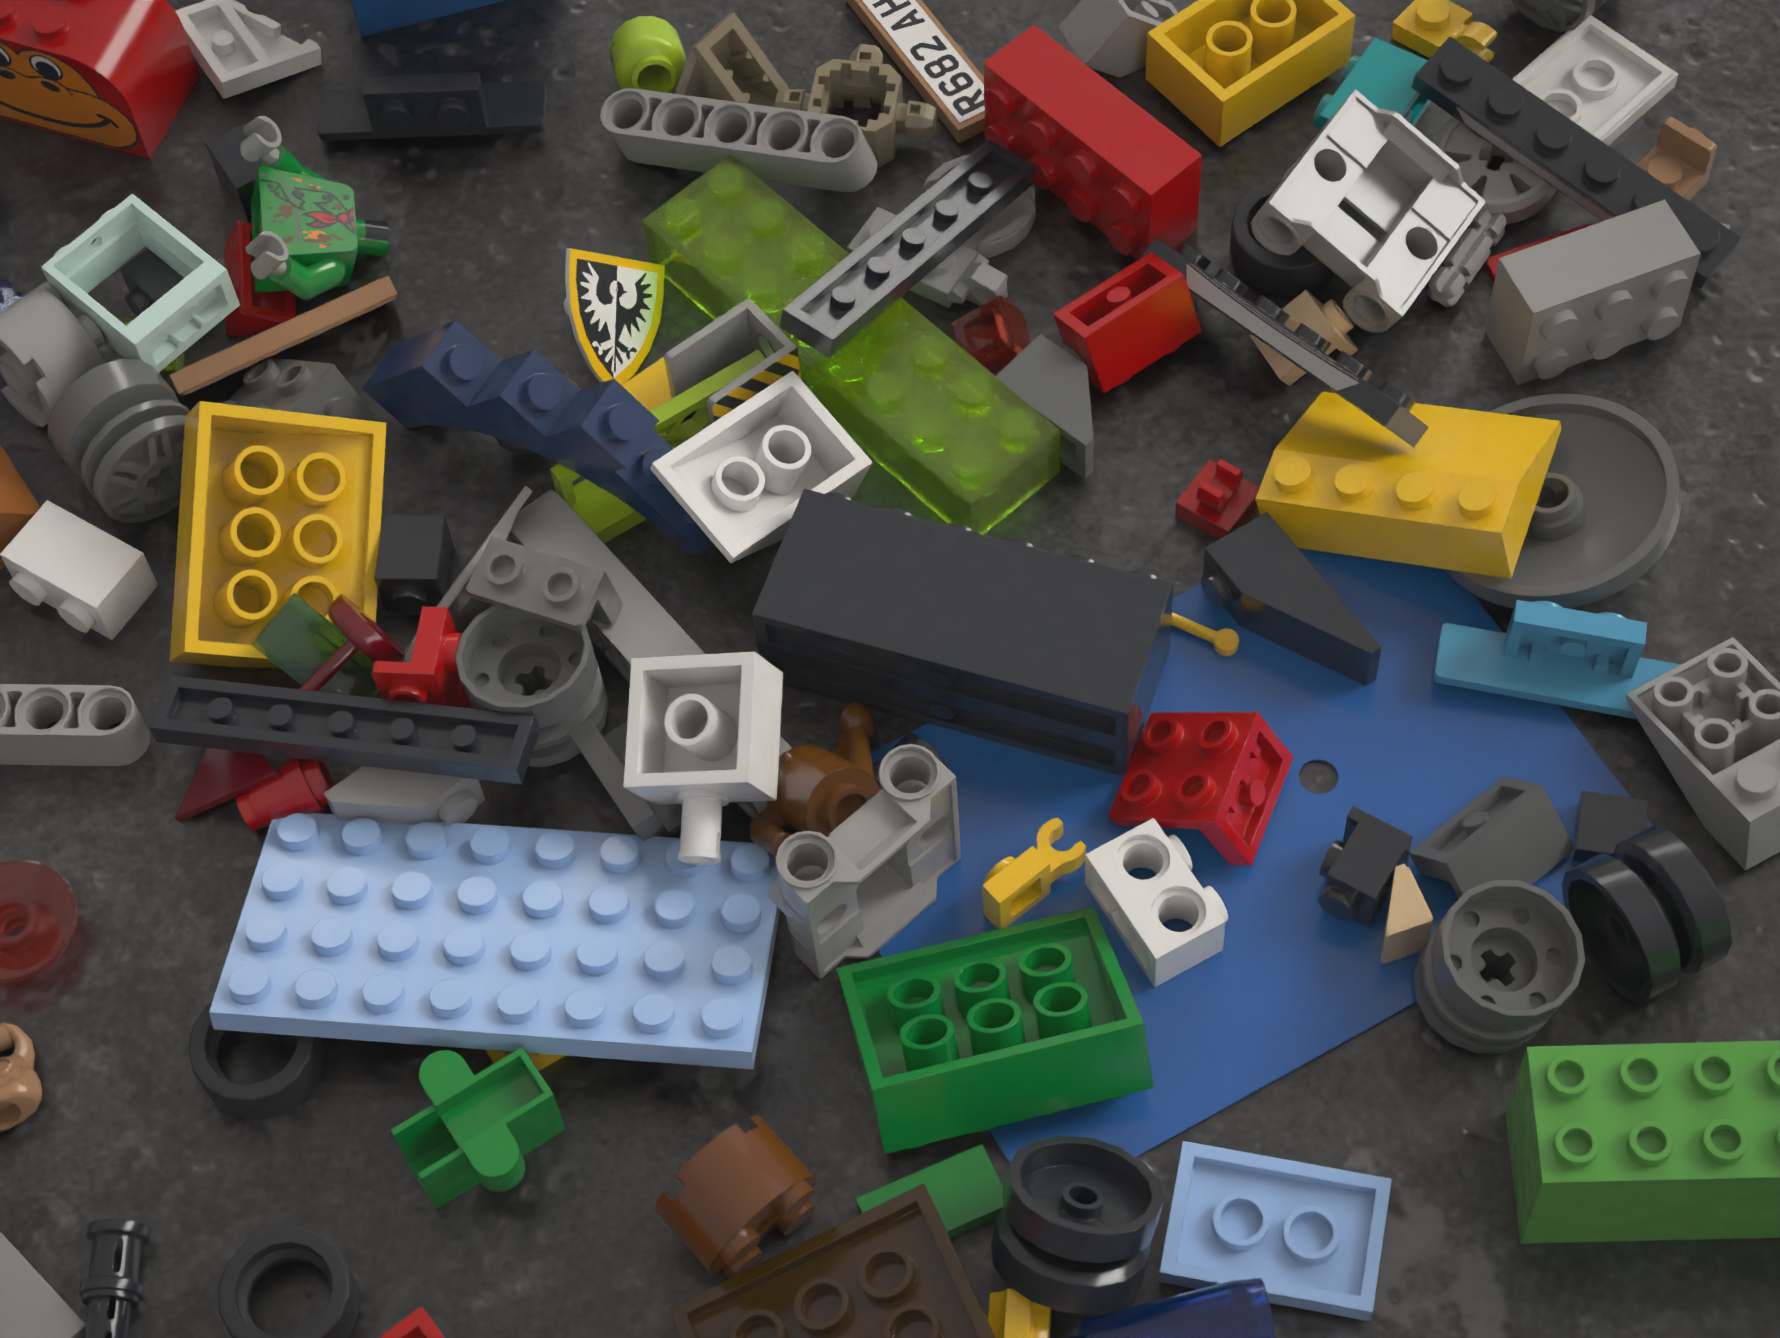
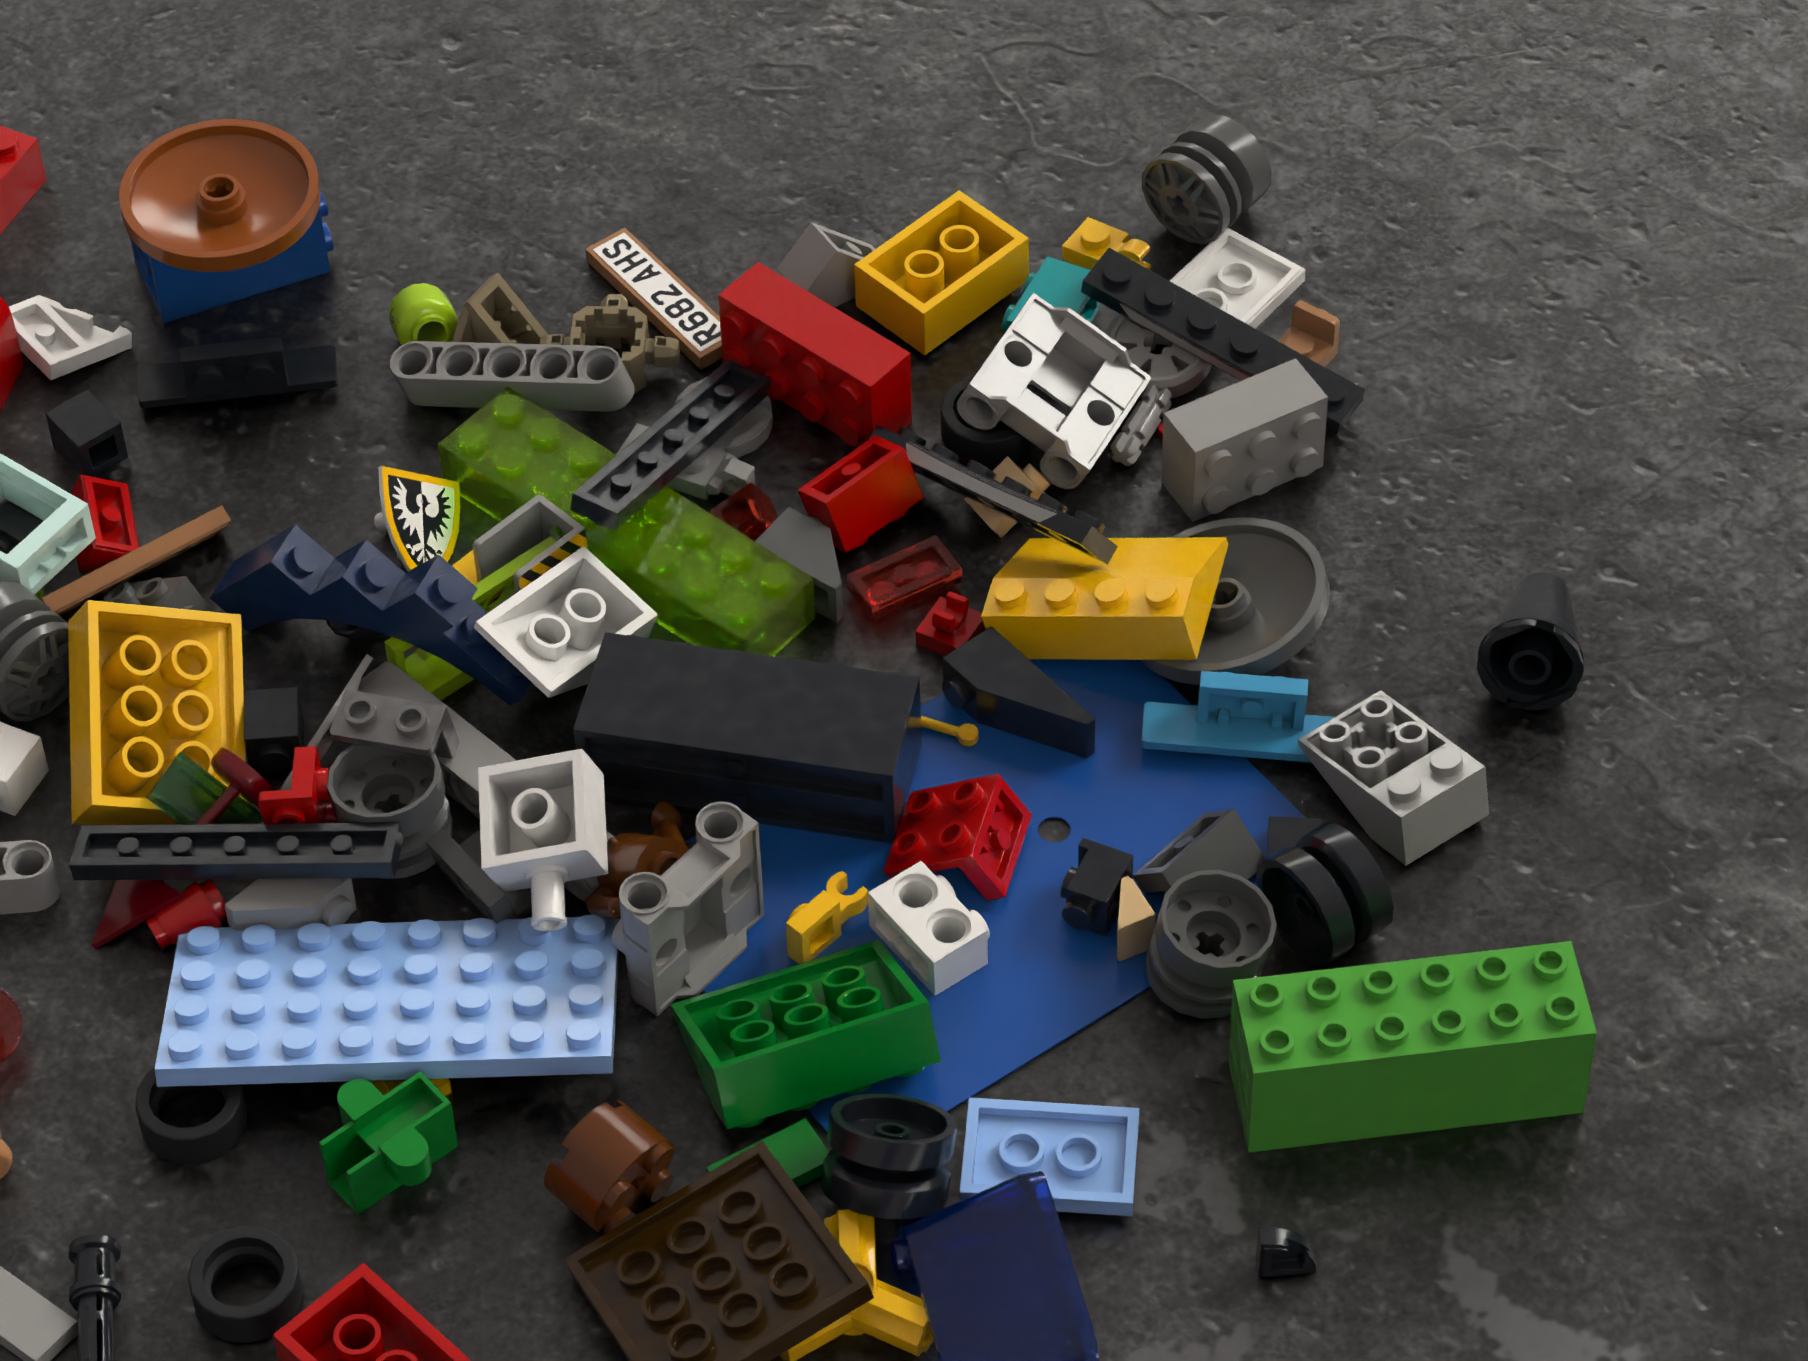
camera: 10 degrees left, 10 degrees down
green torso [240,116,389,300] -> none
none -> clear red plate [846,535,962,622]

